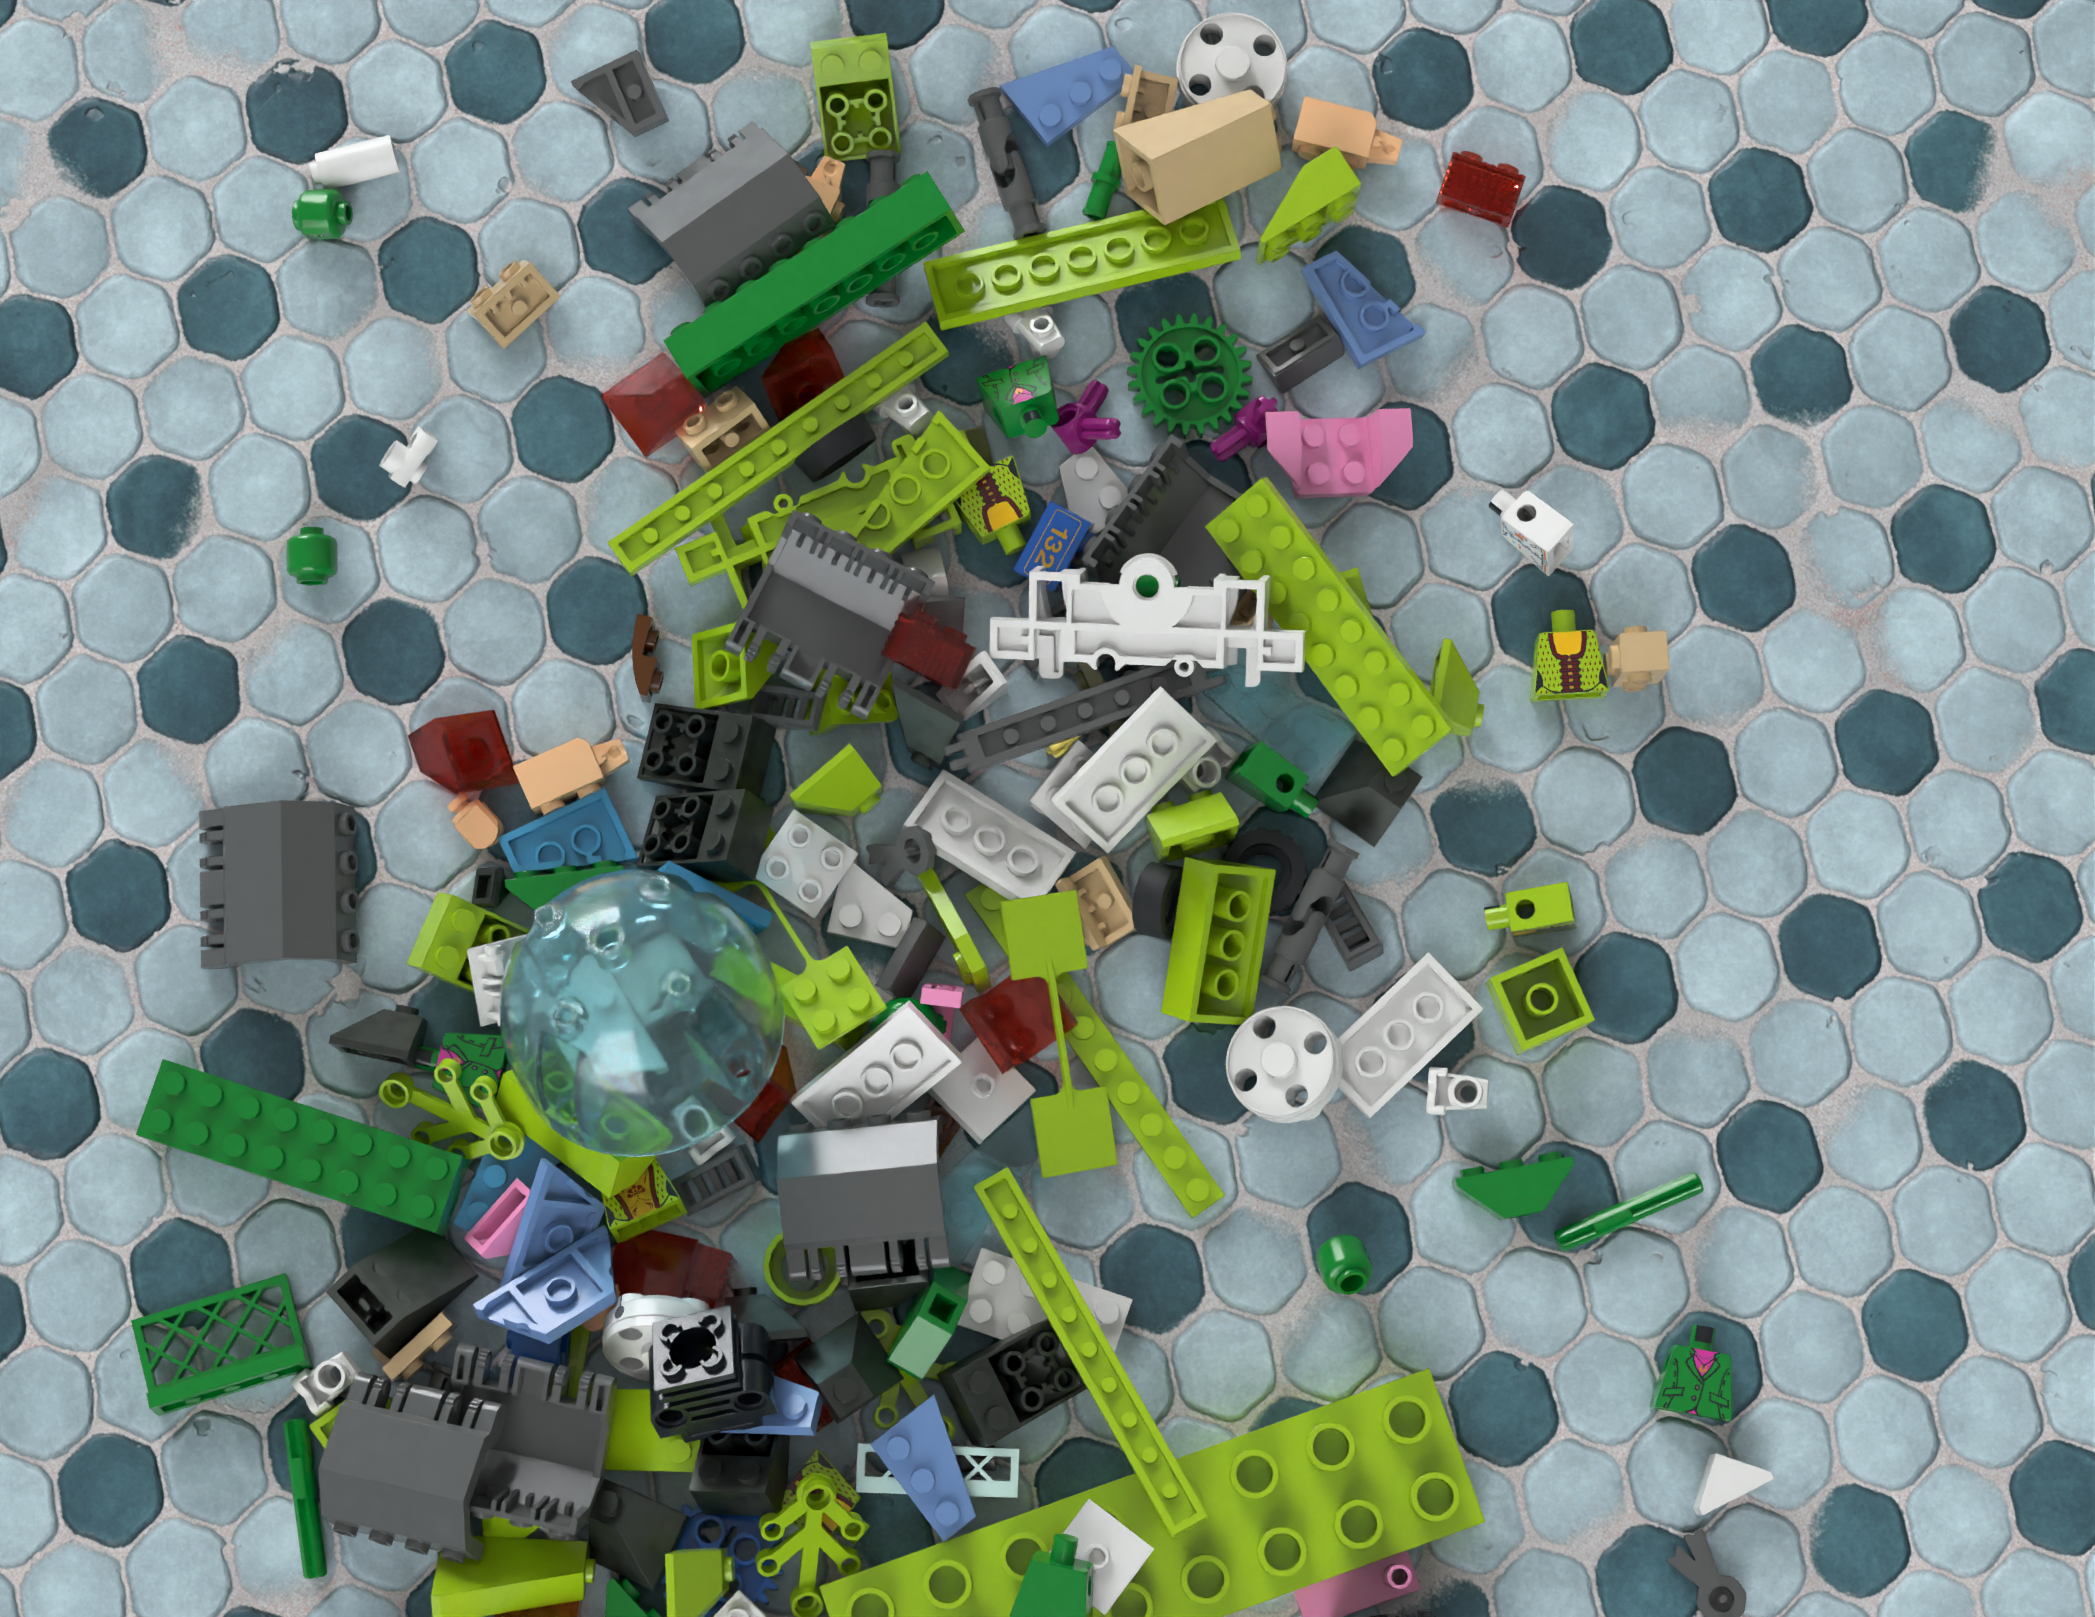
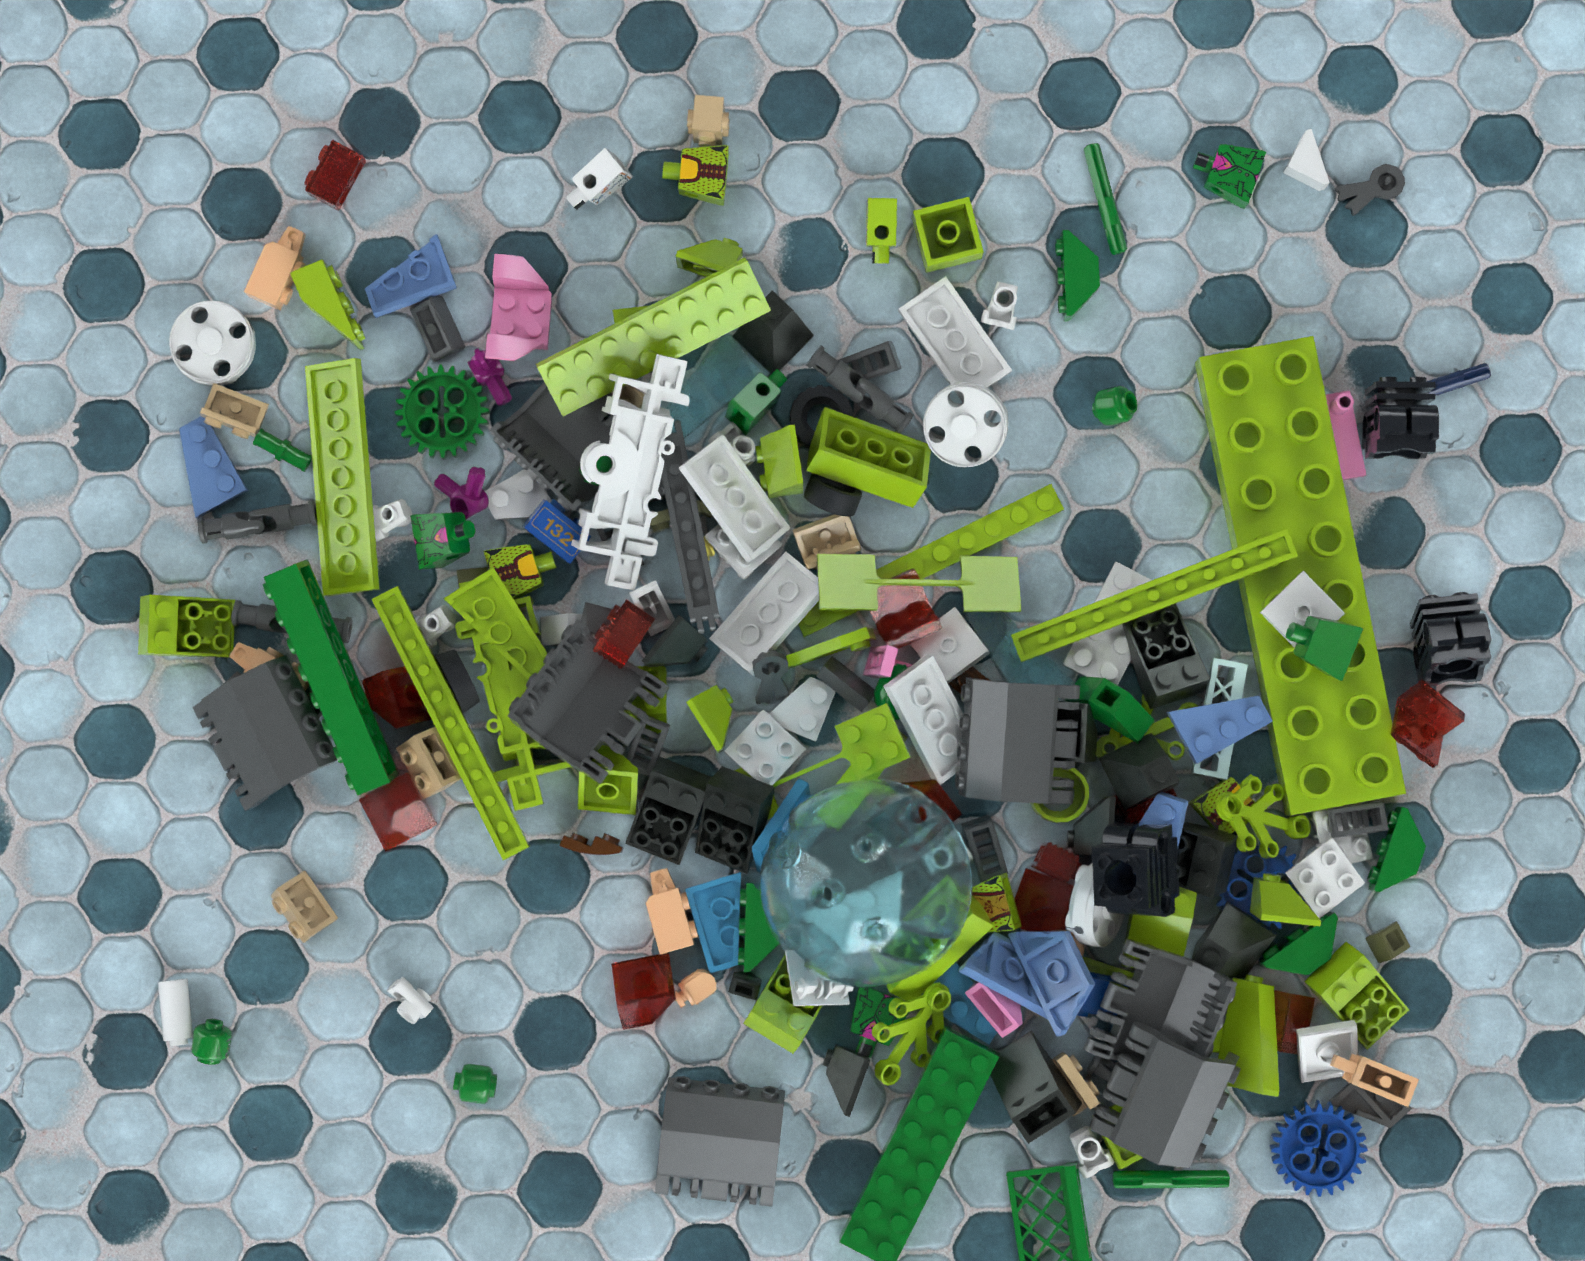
camera: 80 degrees left, 5 degrees up
dark grey wing [571,50,669,137] -> none
tan slope [1113,89,1282,225] -> none

